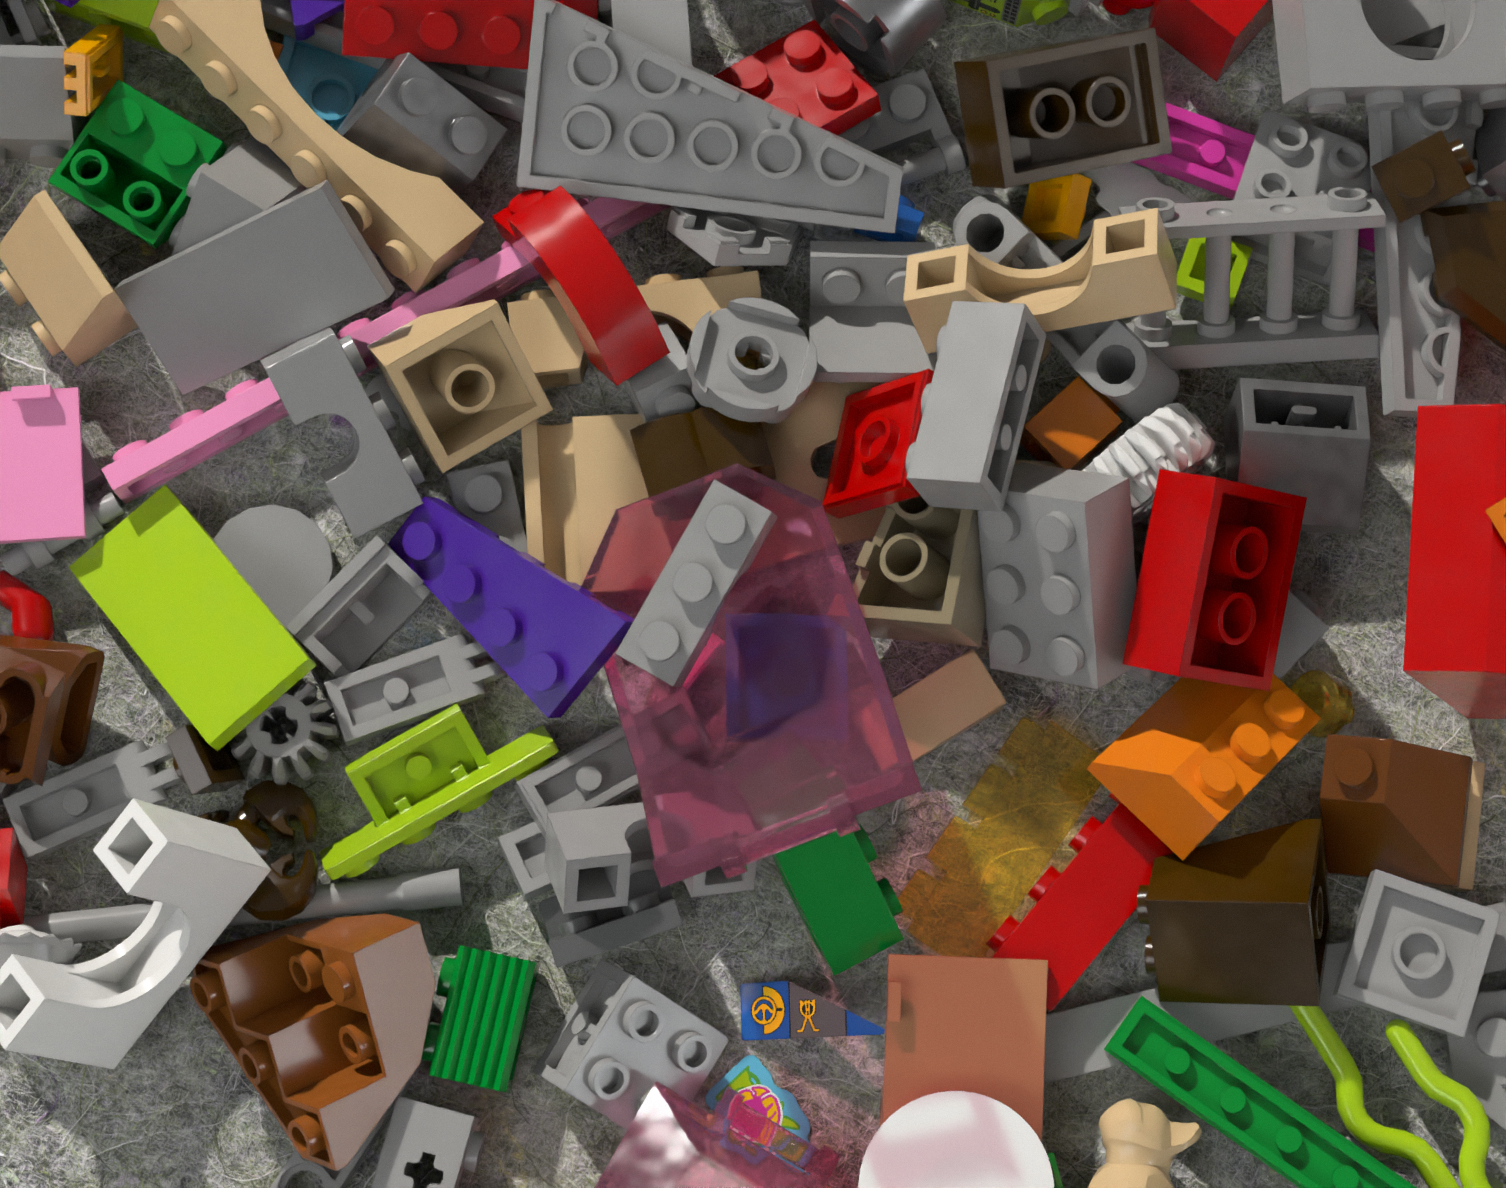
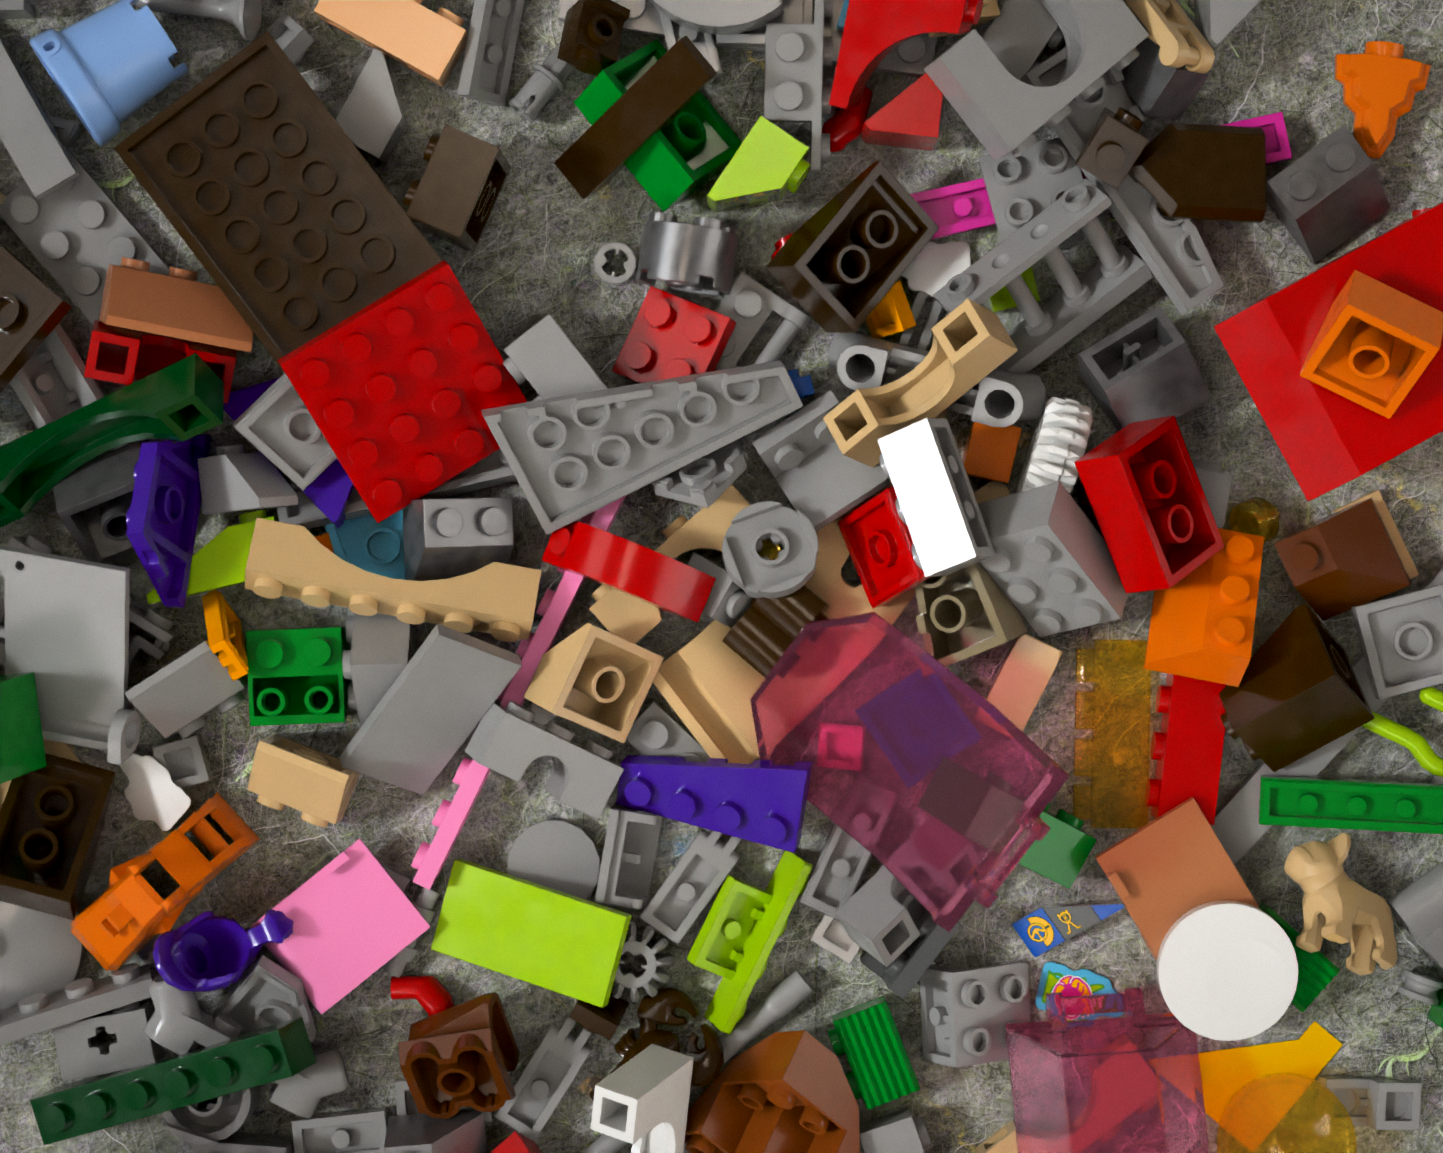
camera: 35 degrees left, 10 degrees up
light grey arch [615,479,778,687] -> none

